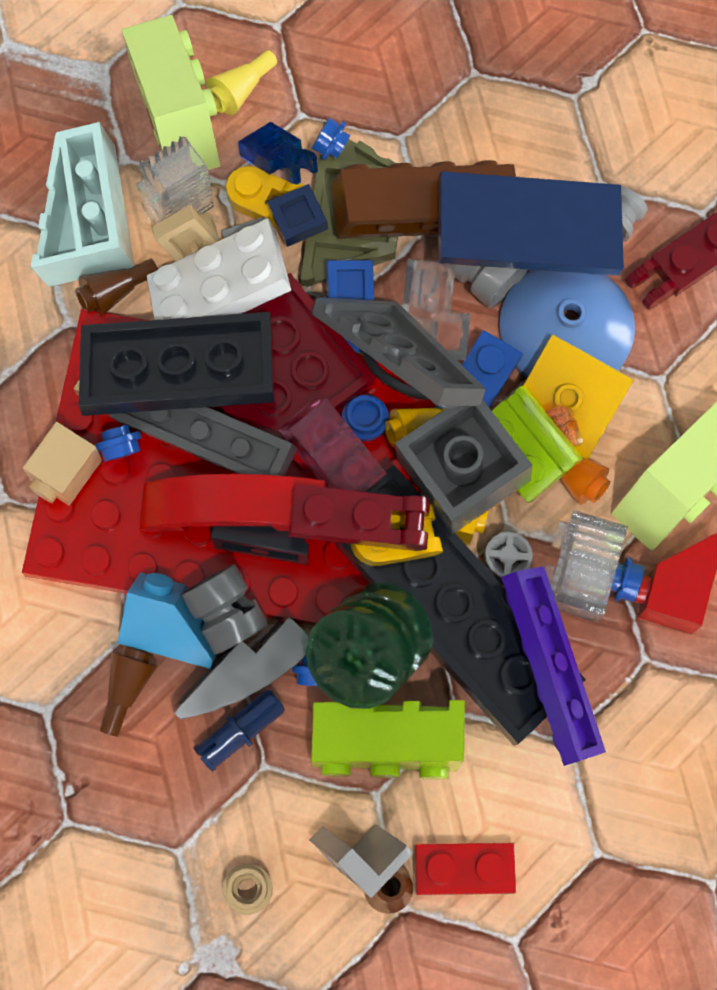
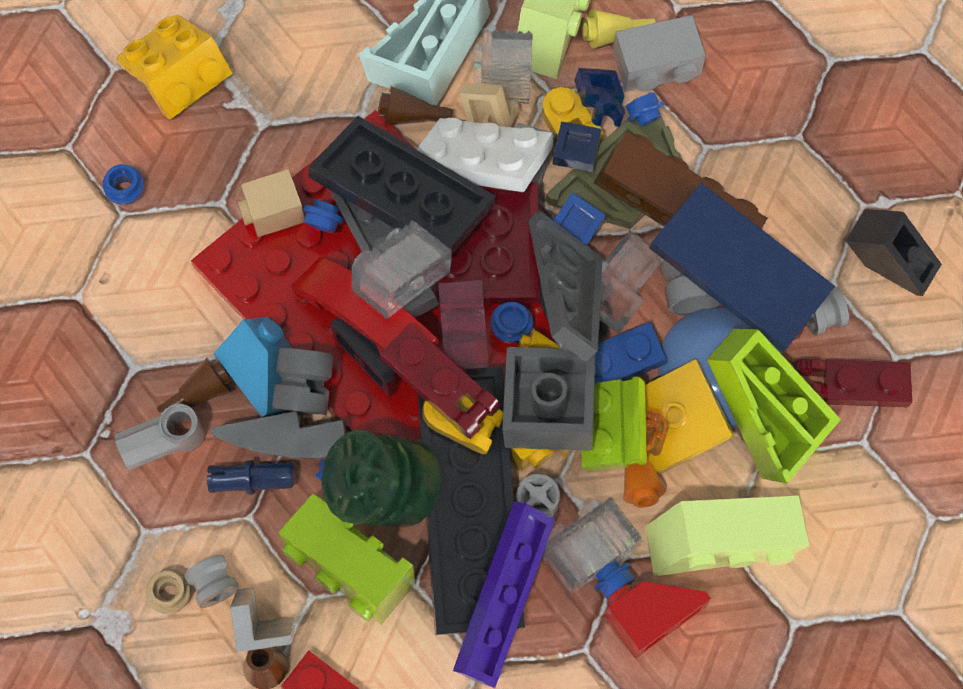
camera: 40 degrees right, 5 degrees down
none -> light grey piece [114,404,205,471]
none -> light grey wheel [184,555,239,608]
none -> clear brick [352,220,452,319]
none -> light grey brick [613,15,706,92]
none -> lime wedge [707,329,841,484]
none -> black slope [846,209,942,296]

